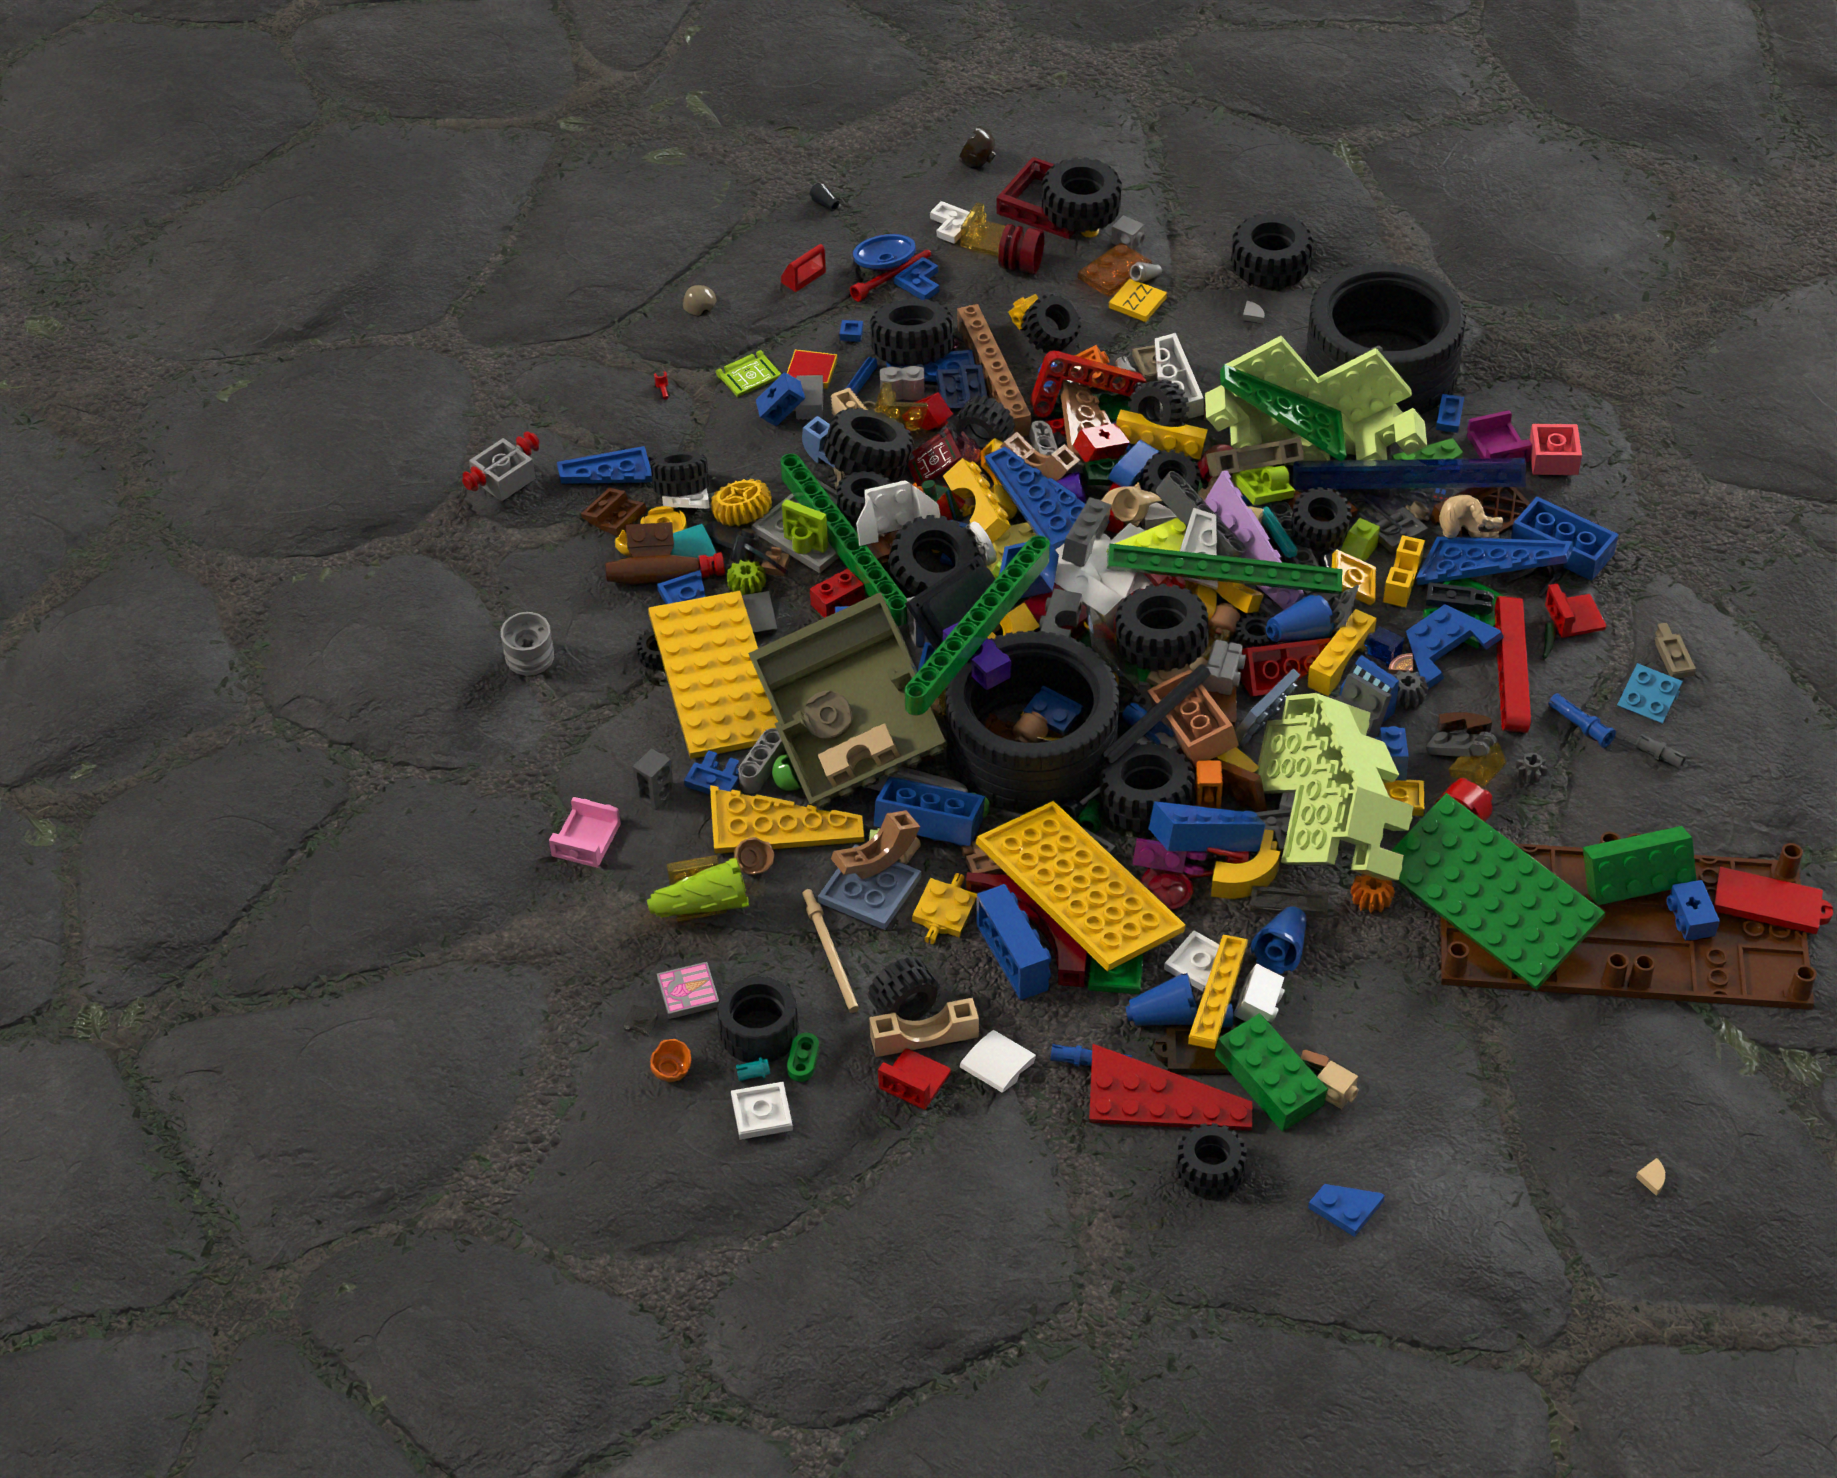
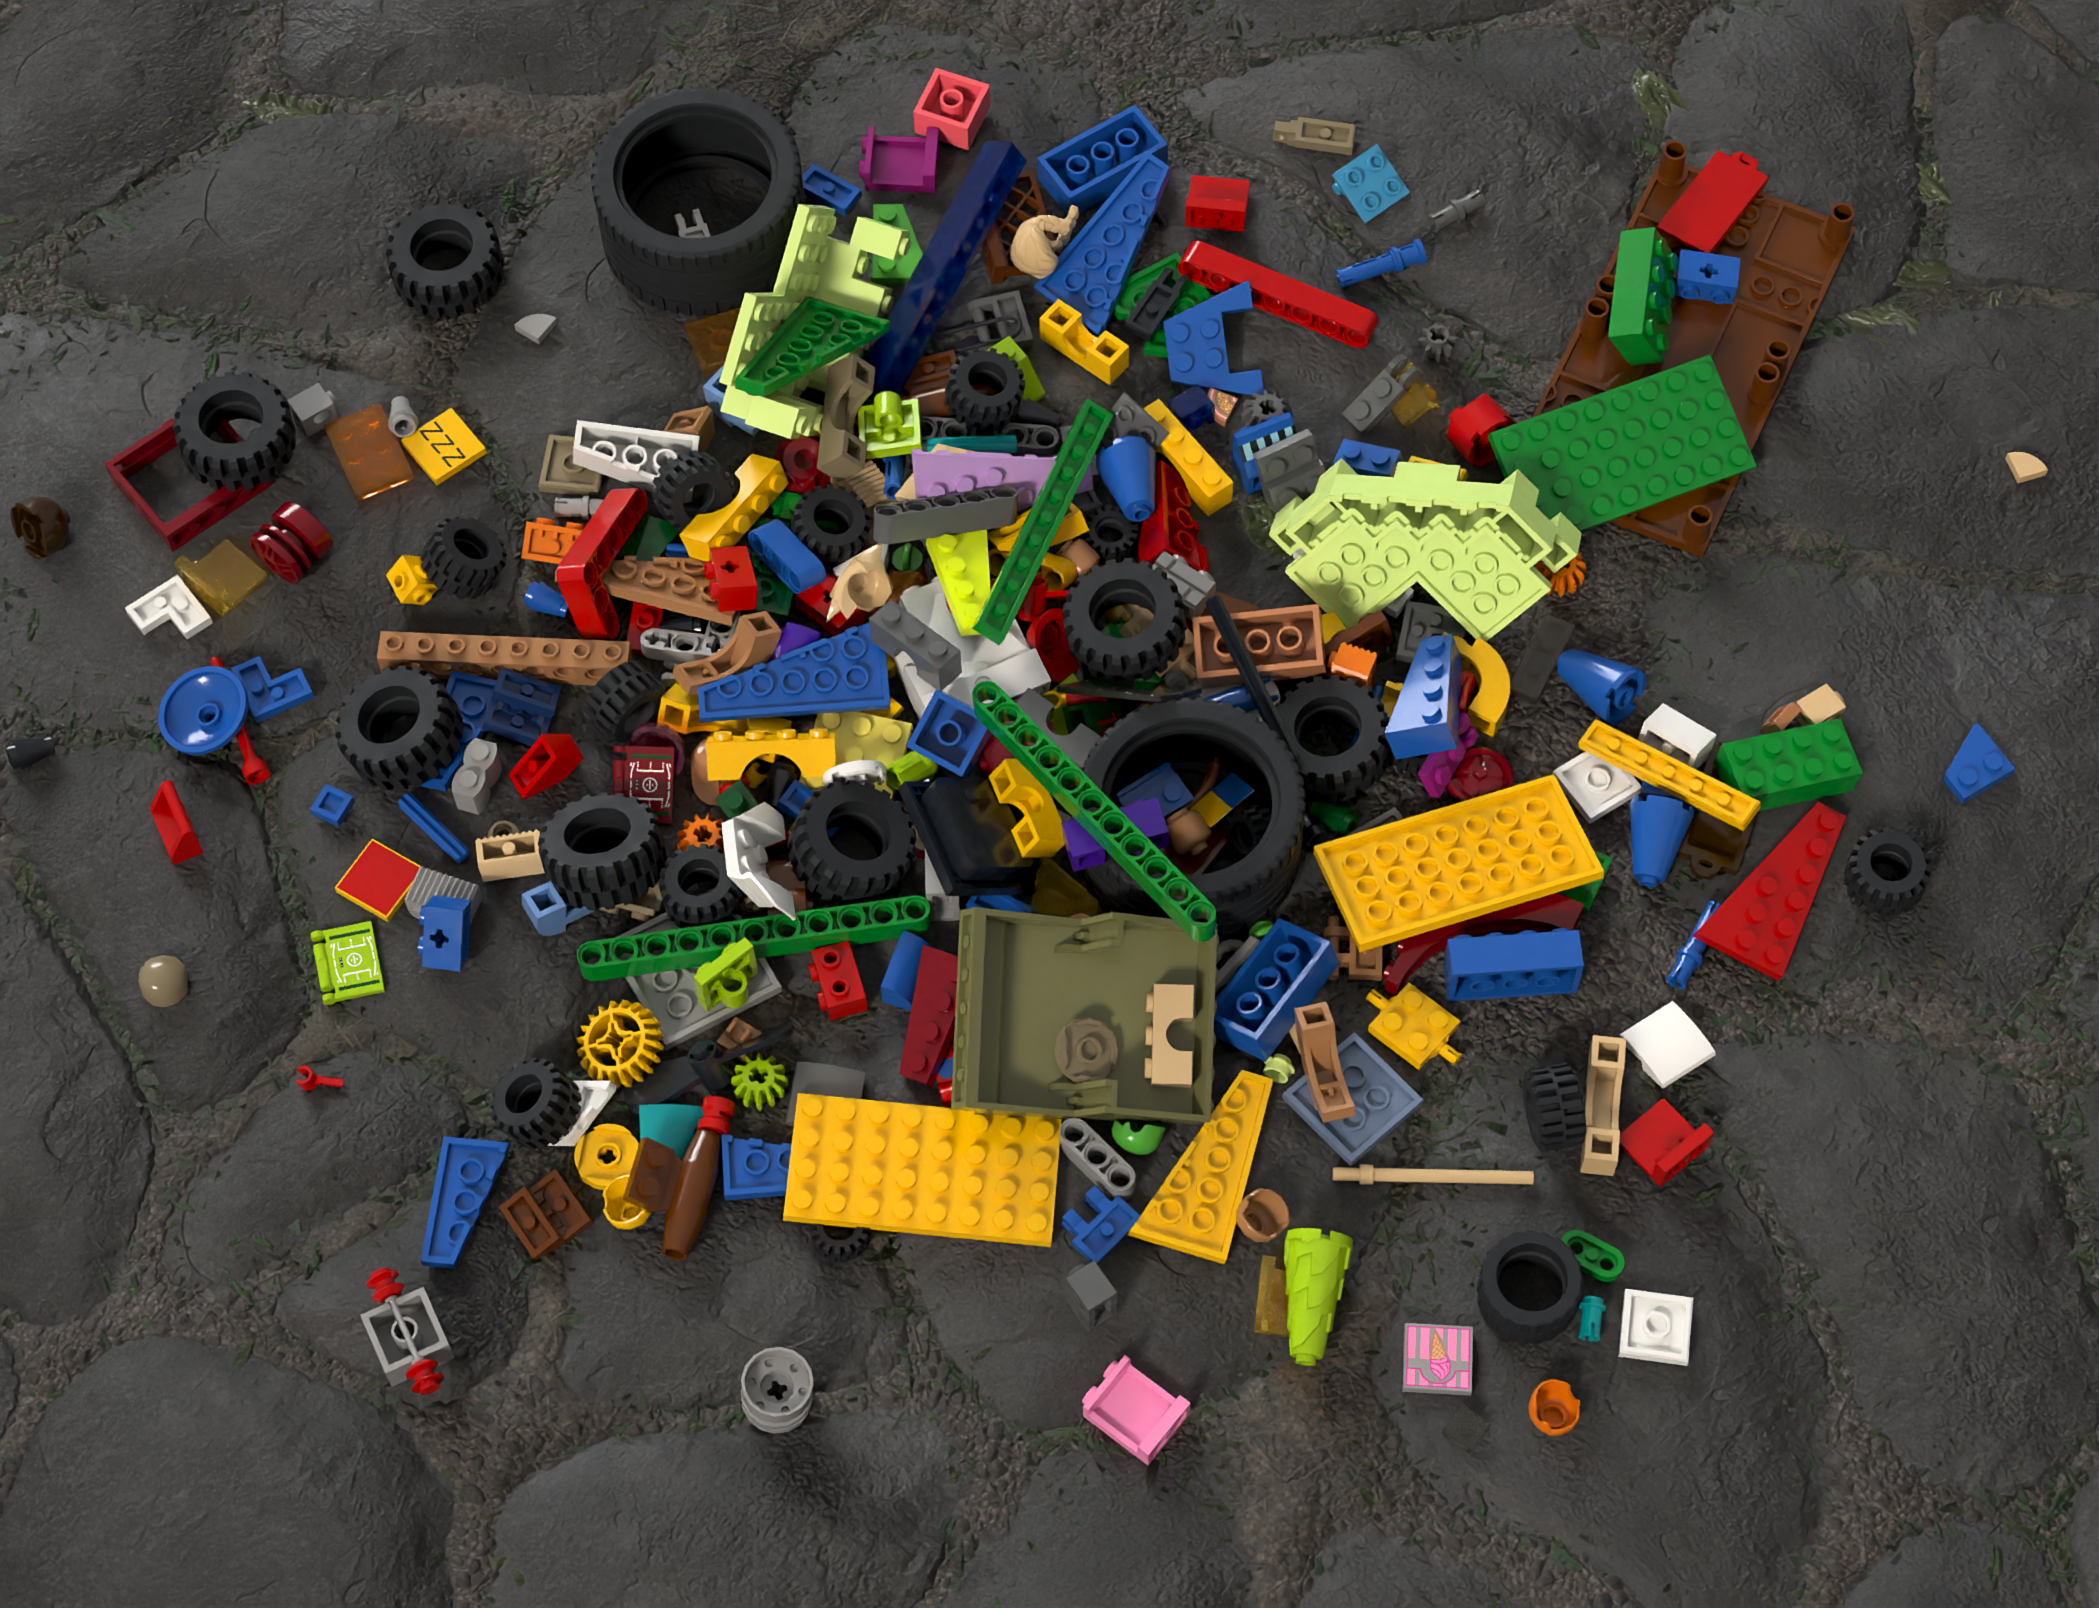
camera: 70 degrees left, 15 degrees up
clear yellow bracket [875,382,928,431] -> none
white wing [1180,508,1218,590] -> none
sand blue plate [1235,669,1300,748] -> none
yellow tile [1332,549,1376,606] -> none
dark tan plate [1405,501,1430,521] -> none
reddish brown slope [1437,712,1492,734] -> none
dark green helmet [1542,623,1556,659] -> none

